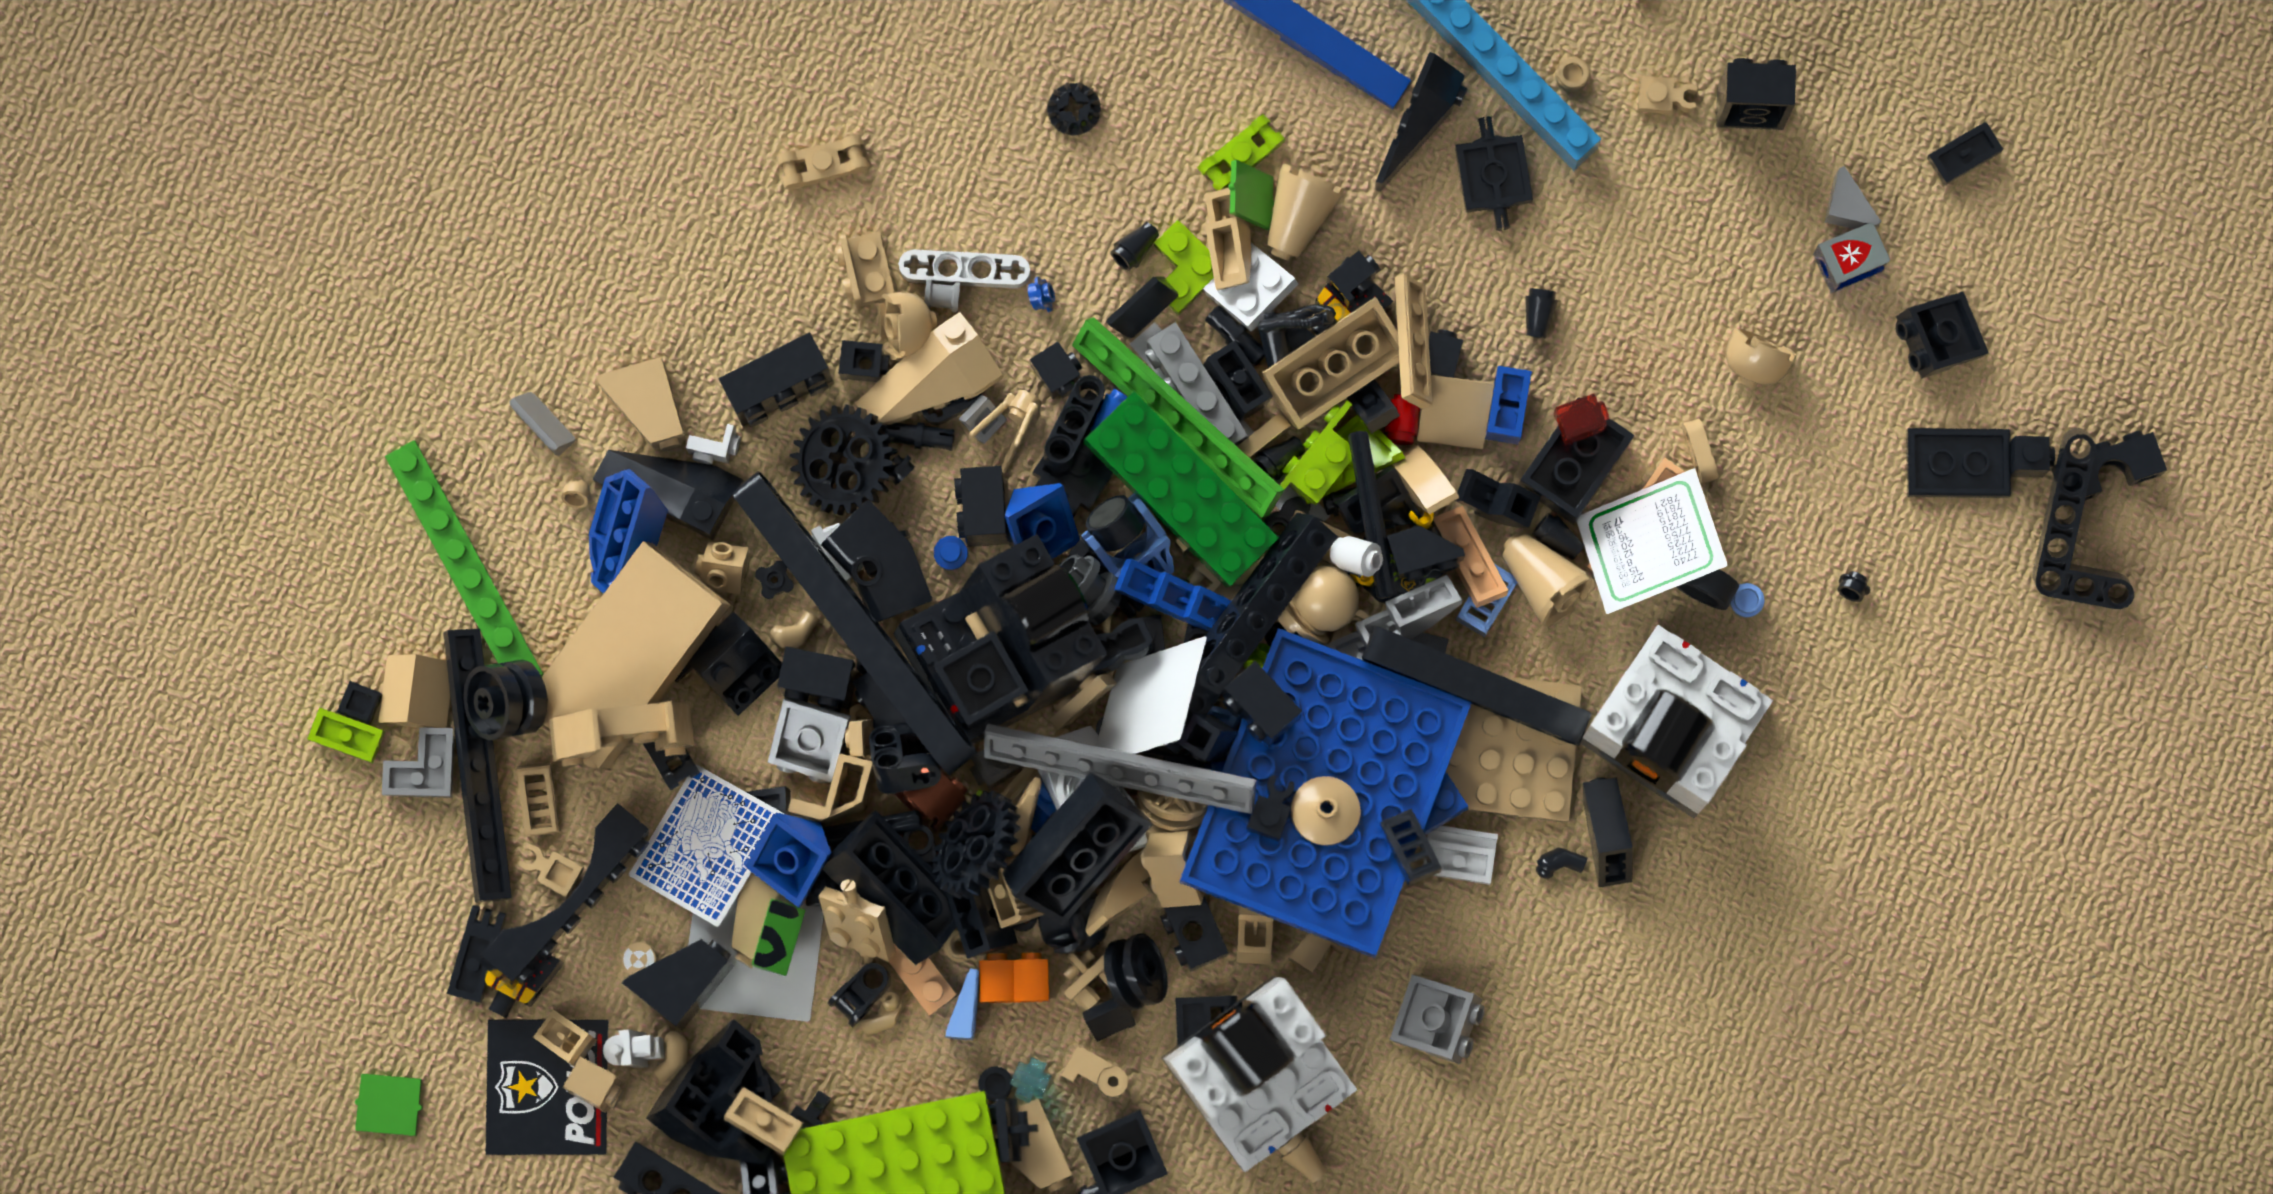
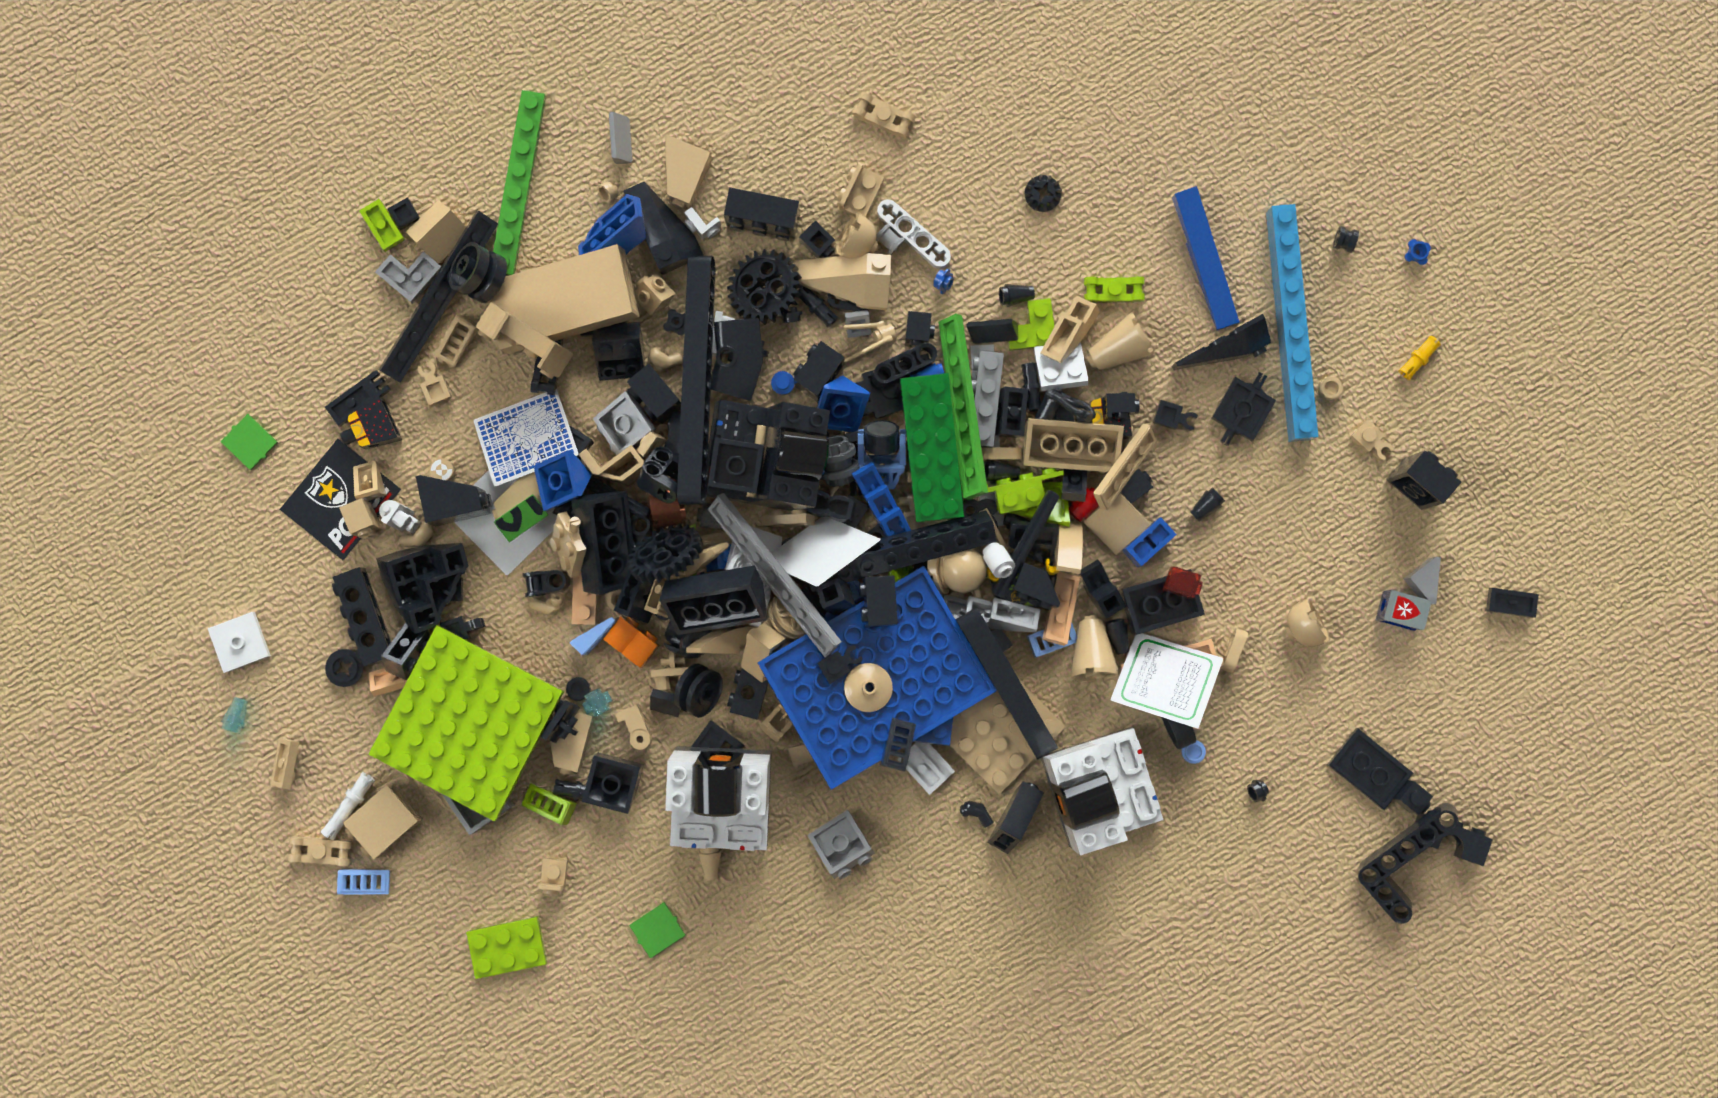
camera: 30 degrees right, 5 degrees up
black arch [480,803,649,989] -> none
tan plate [724,1087,803,1155] -> none
bright green piece [1228,160,1274,230] -> none
black plate [1895,291,1989,379] -> none
none -> black plate [1153,400,1198,431]

